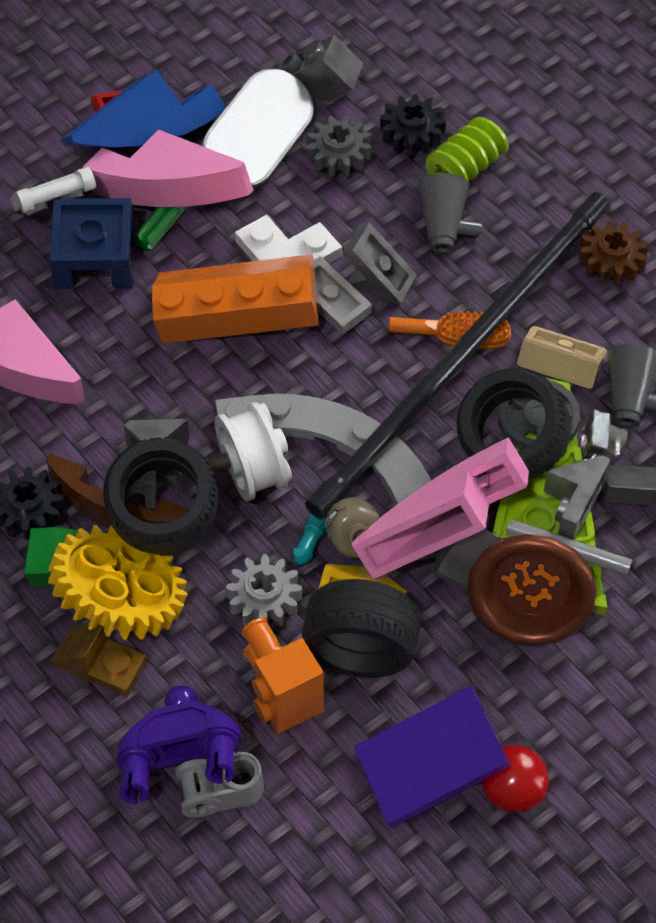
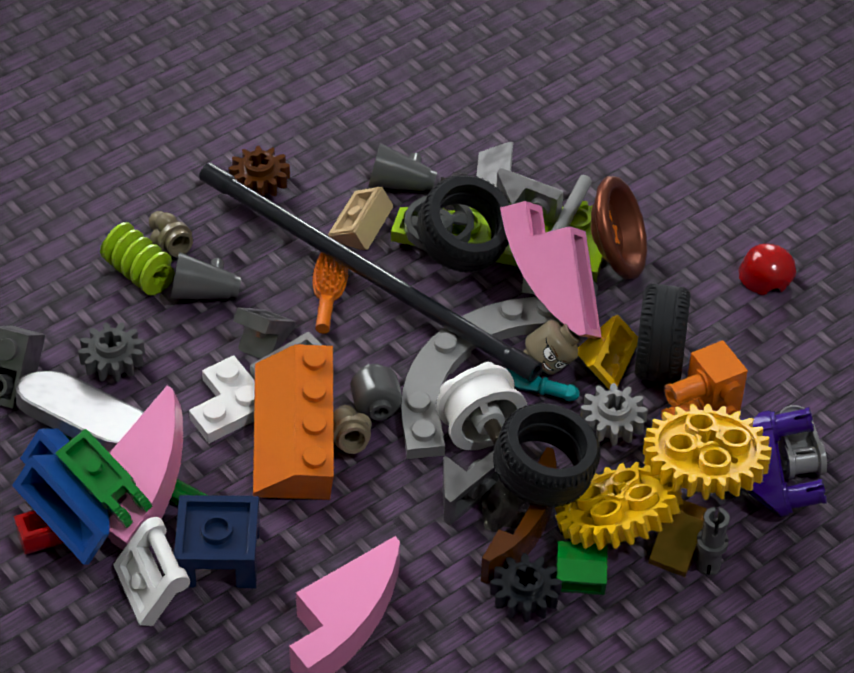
camera: 90 degrees left, 10 degrees down
dark purple tile [354,685,511,828] -> none
black gear [380,94,446,156] -> none
none -> green hinge [55,428,153,528]
none -> dark tan piece [148,211,193,257]
none -> dark tan piece [333,405,372,454]
none -> dark grey head [350,364,402,420]
none -> yellow gear [643,404,772,500]
none -> dark grey pin [695,507,730,575]

